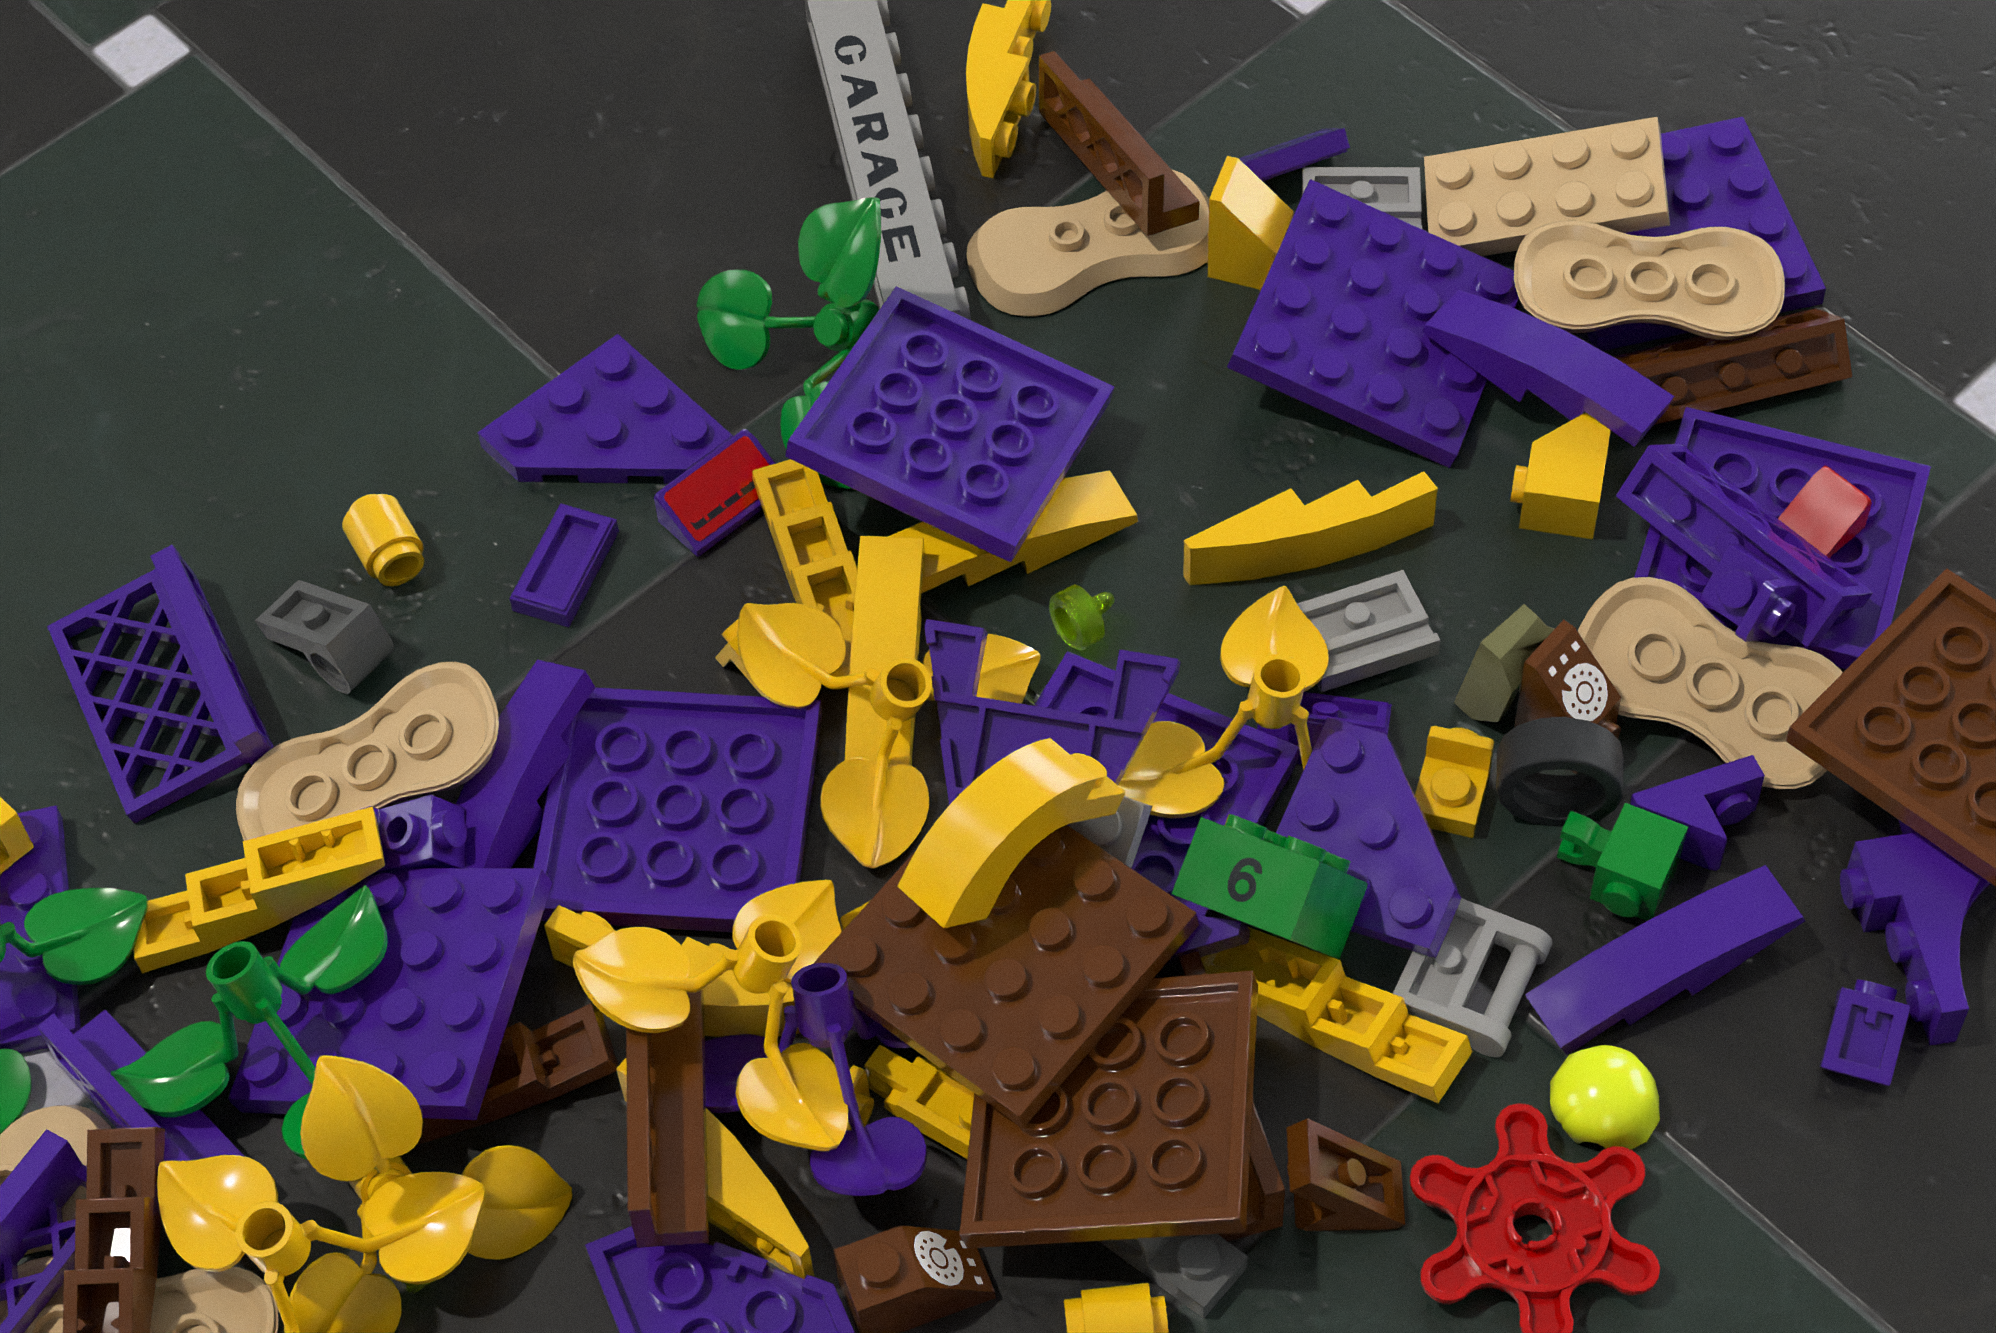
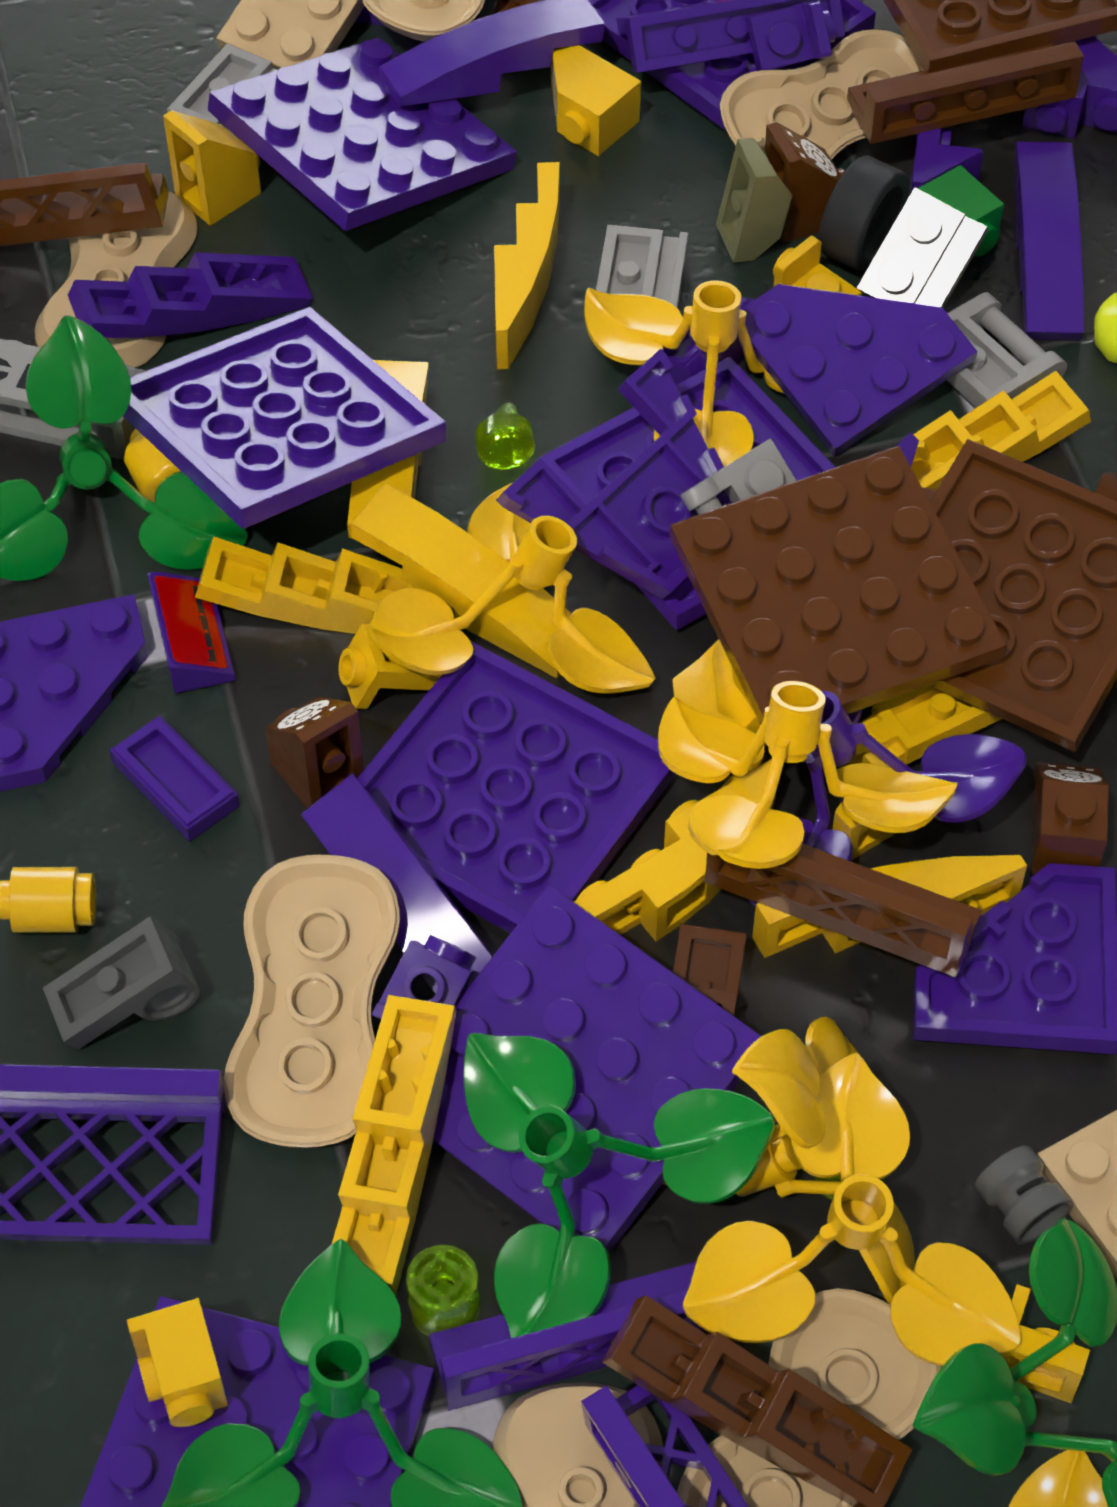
camera: 65 degrees left, 0 degrees up
yellow arch [897,738,1126,928] -> none
green brick [1171,814,1368,959] -> none
dark purple tile [1221,128,1350,181] -> none
none -> dark purple slope [67,252,313,338]
none -> reddish brown slope [265,697,364,808]
none -> clear neon green wheel [406,1245,480,1336]
none -> reddish brown fence [847,41,1084,144]
none -> plate [857,188,988,308]

